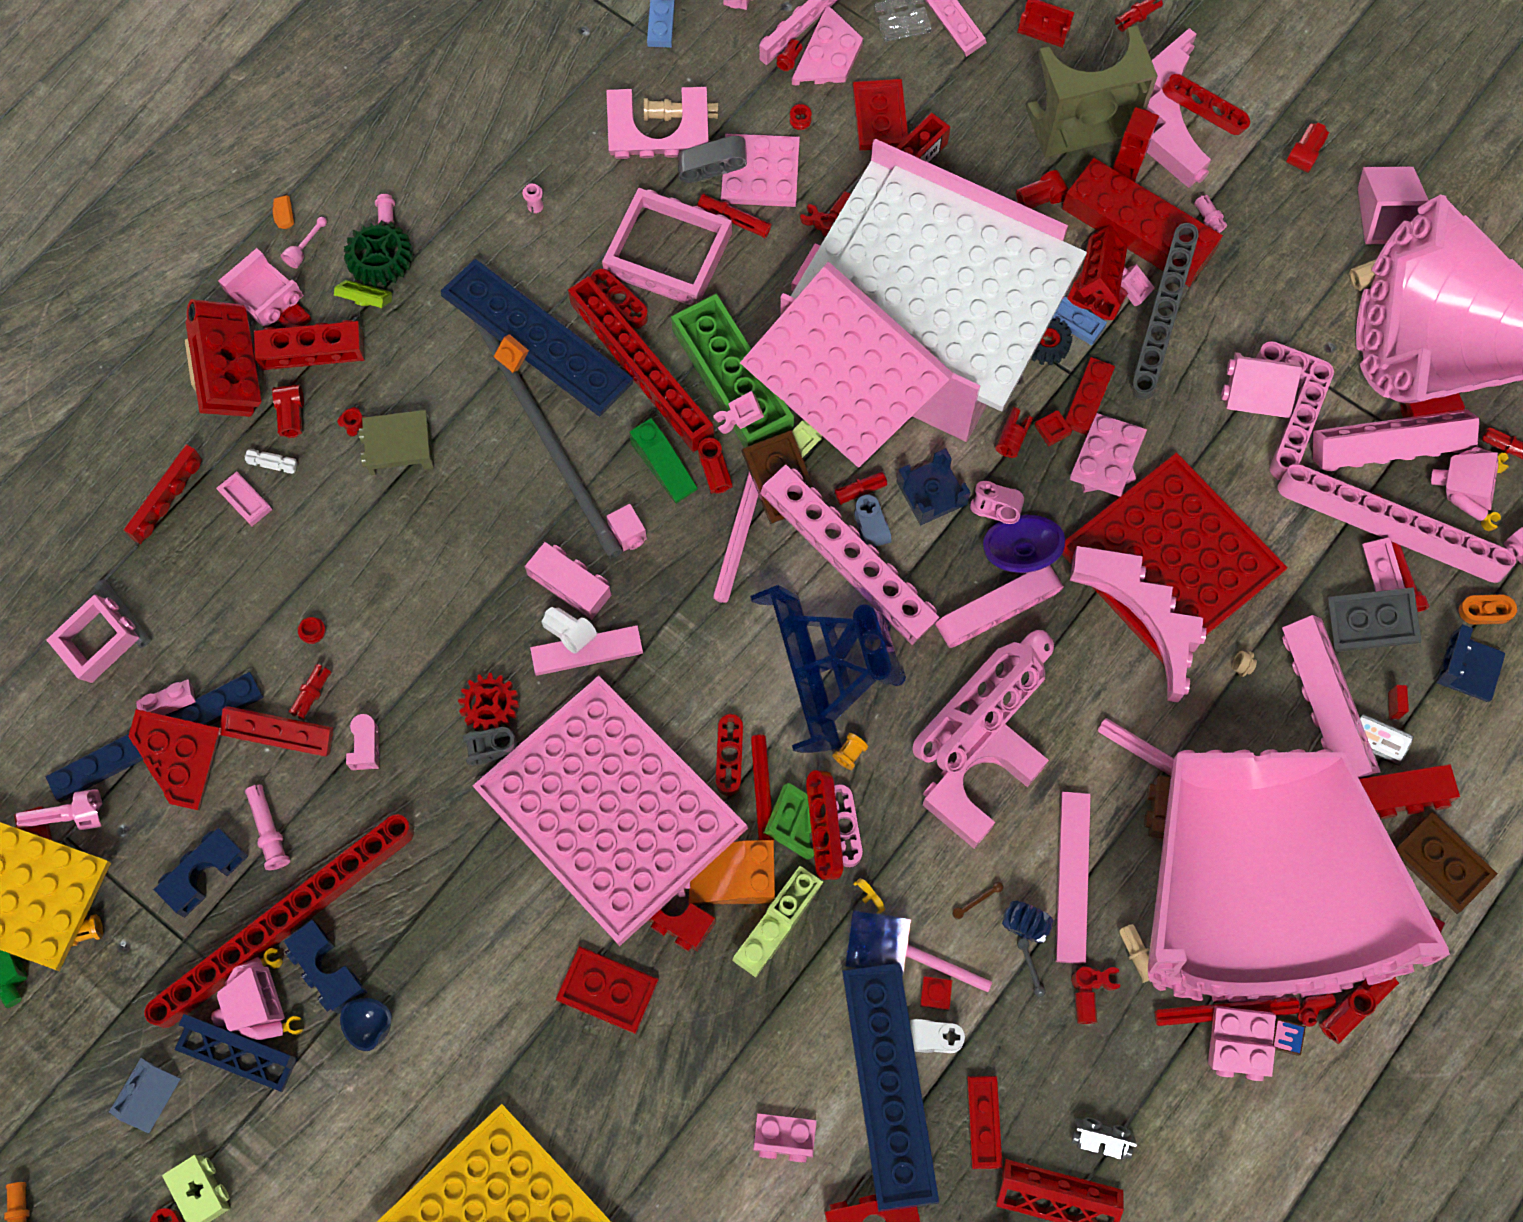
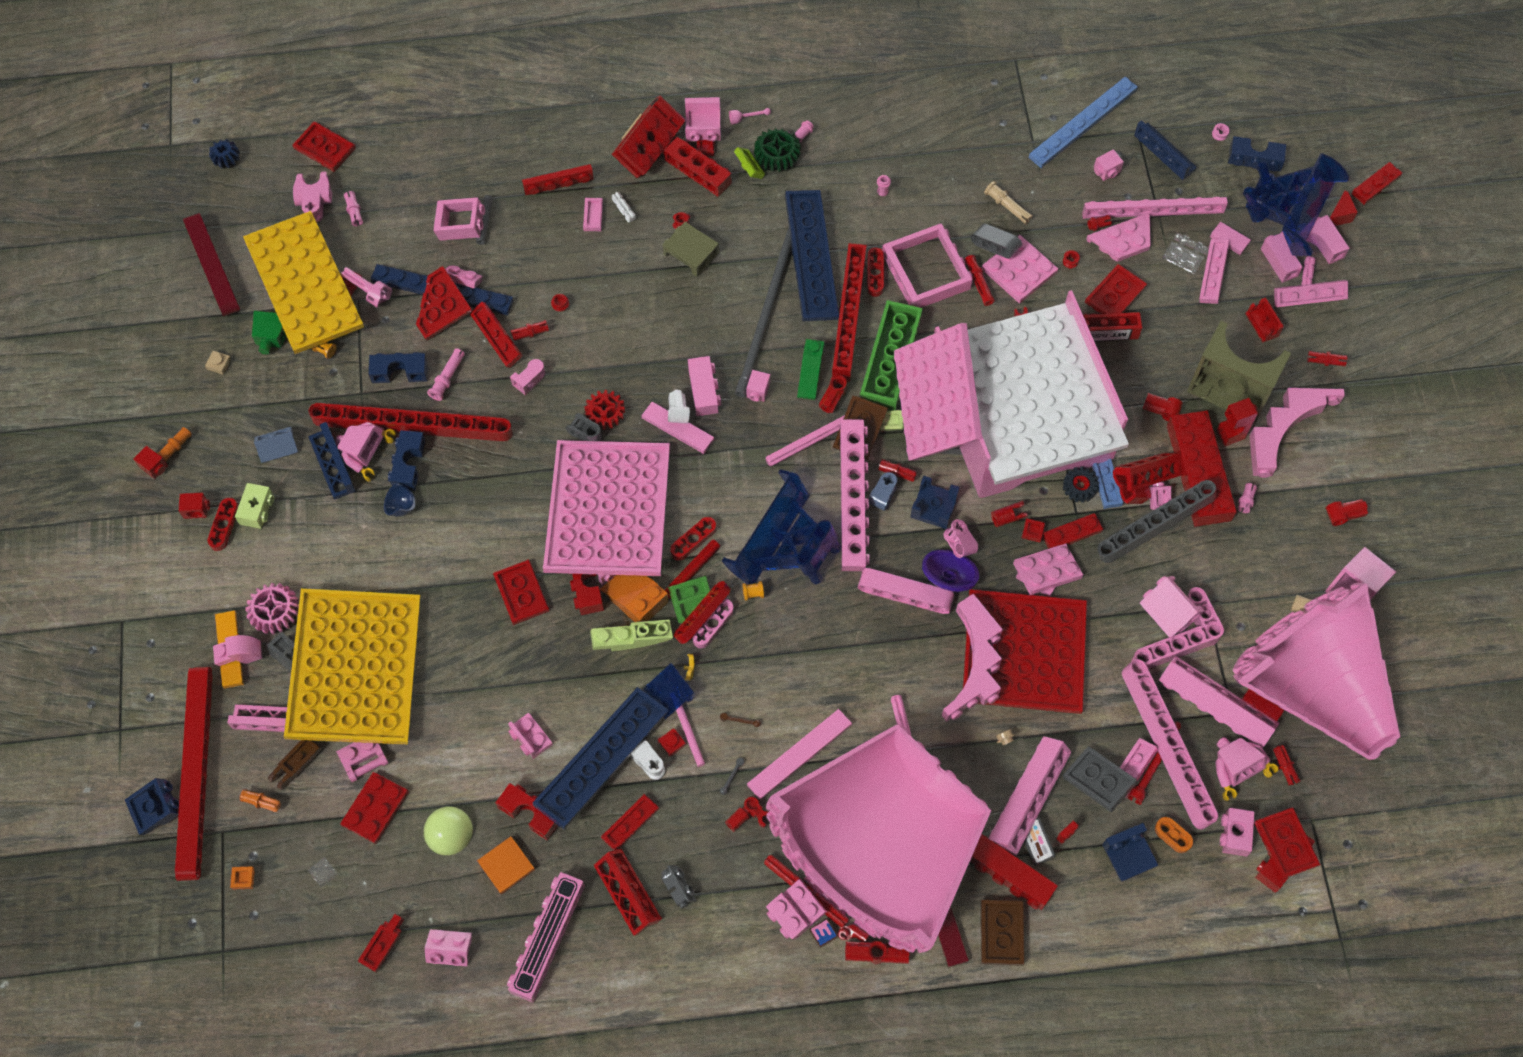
camera: 45 degrees right, 5 degrees down
red piece [272,384,304,438] -> none
orange piece [273,195,294,229] -> none
orange plate [493,335,529,373] -> none
bright pink arch [607,87,709,159] -> none
bright pink plate [714,391,764,434] -> none
bright pink piece [913,630,1054,774] -> none
bright pink arch [923,721,1049,849] -> none
dark blue gear [1002,901,1054,943] -> none
red beam [1162,74,1250,135] -> none

